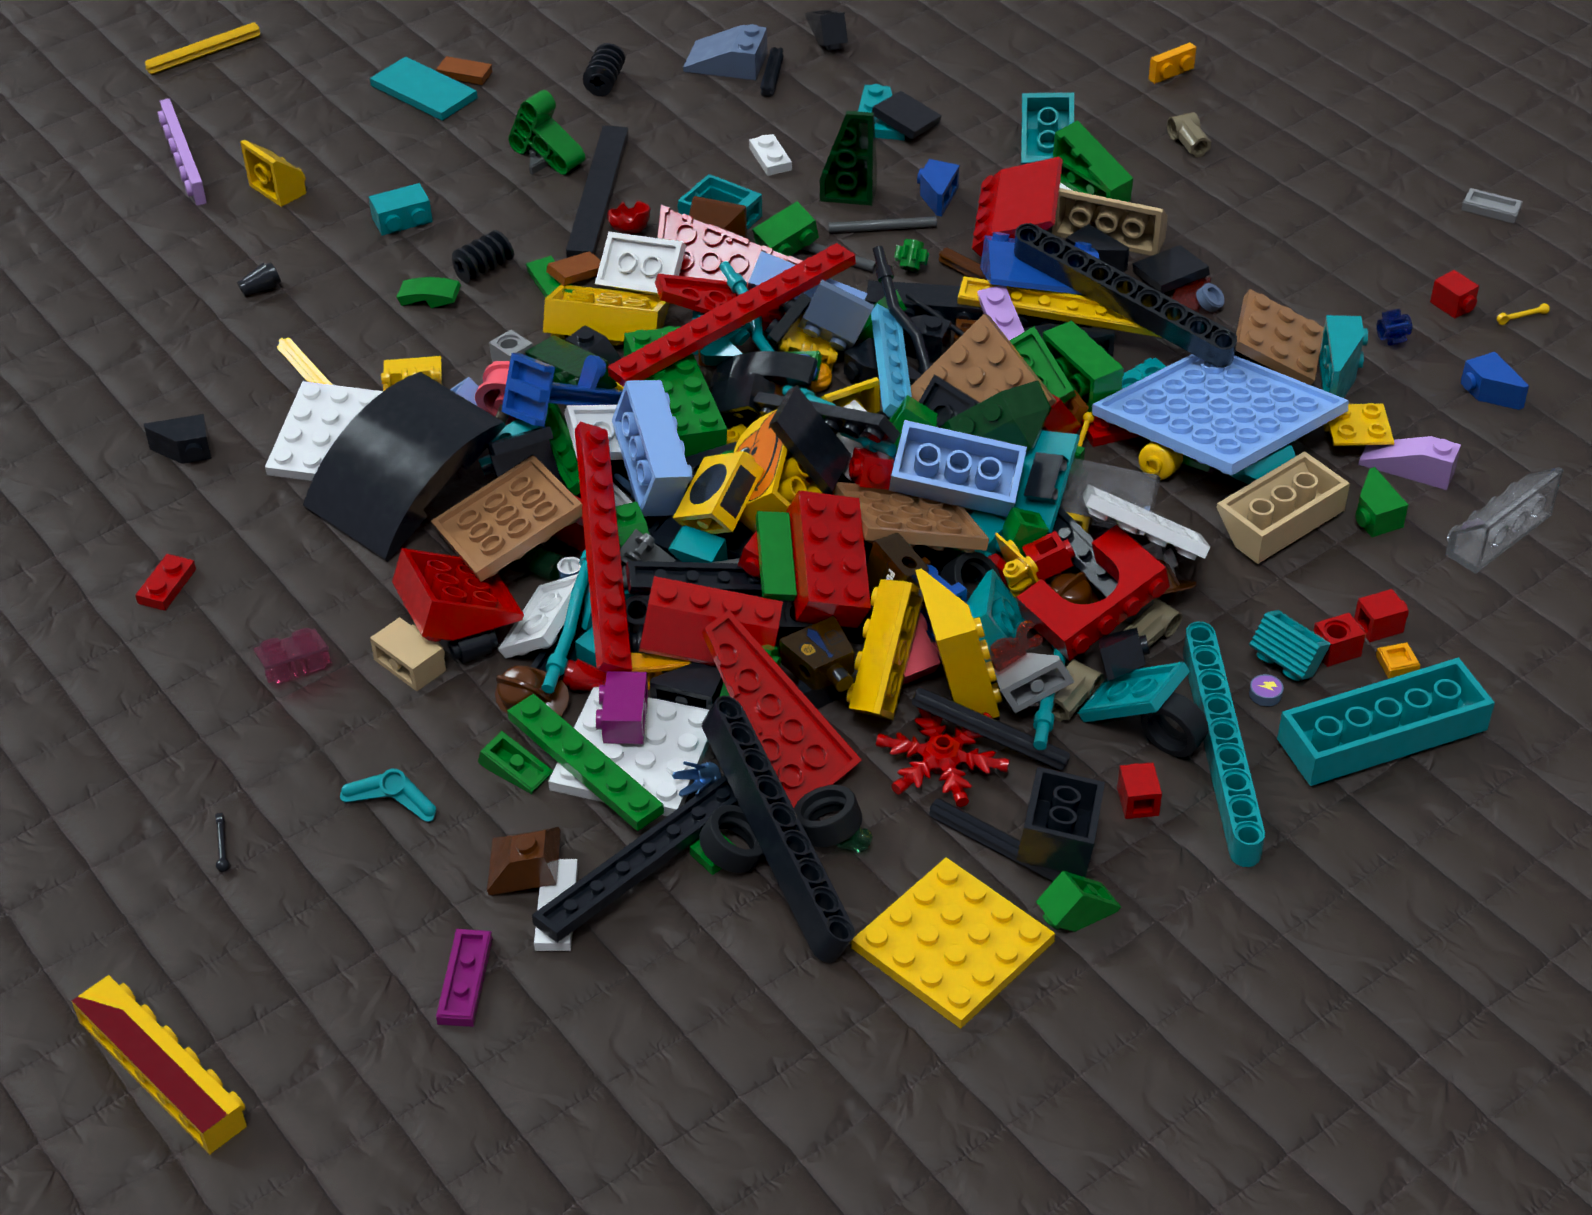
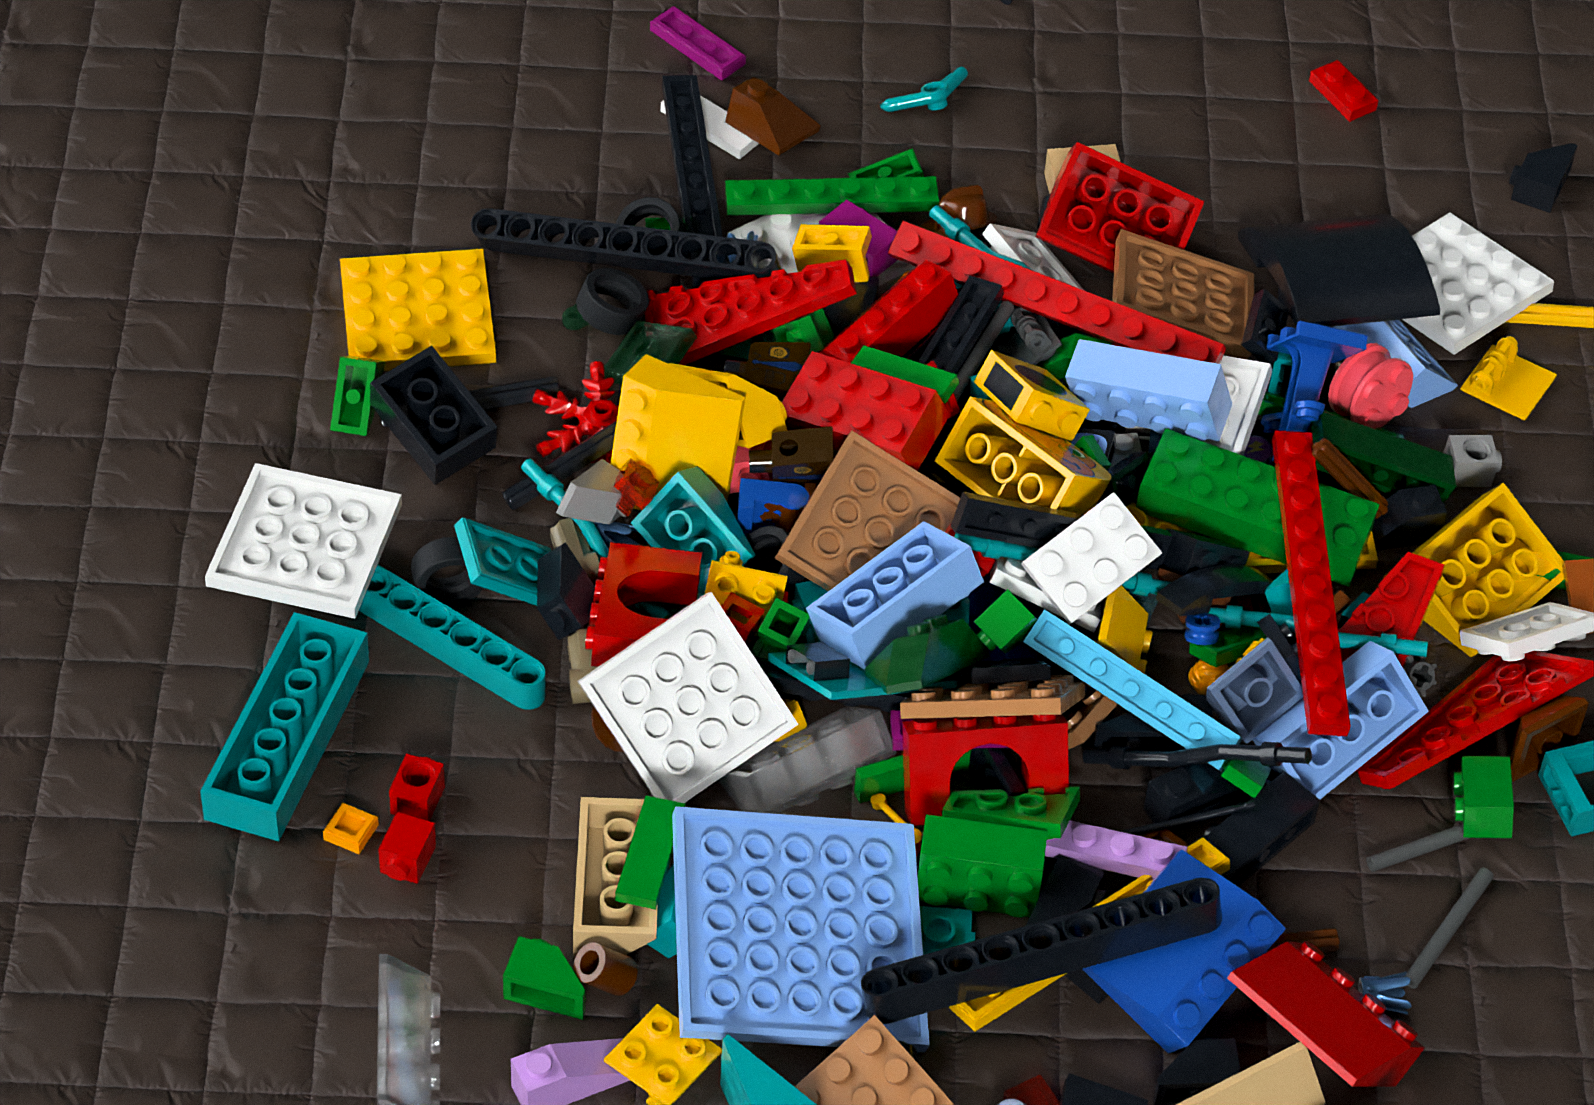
camera: 125 degrees right, 5 degrees up
clear pink hinge [253,628,331,684] -> none
black tile [769,385,852,494] -> none
dark green wedge [820,111,877,206] -> none
green gear [894,239,929,272] -> none
blue slope [917,159,959,217] -> none
red brick [1117,762,1162,819] -> none
teal brick [1249,610,1331,681] -> none
tile [1249,674,1284,706] -> none
none -> white plate [205,463,402,619]
none -> reddish brown brick [574,942,638,996]
none -> clear green tile [604,321,697,384]
none -> green tile [615,795,685,910]
none -> yellow panel [792,224,872,282]
none -> white plate [1021,492,1162,625]
none -> reddish brown axle [1312,438,1388,519]
none -> flat silver piece [1358,971,1412,1015]

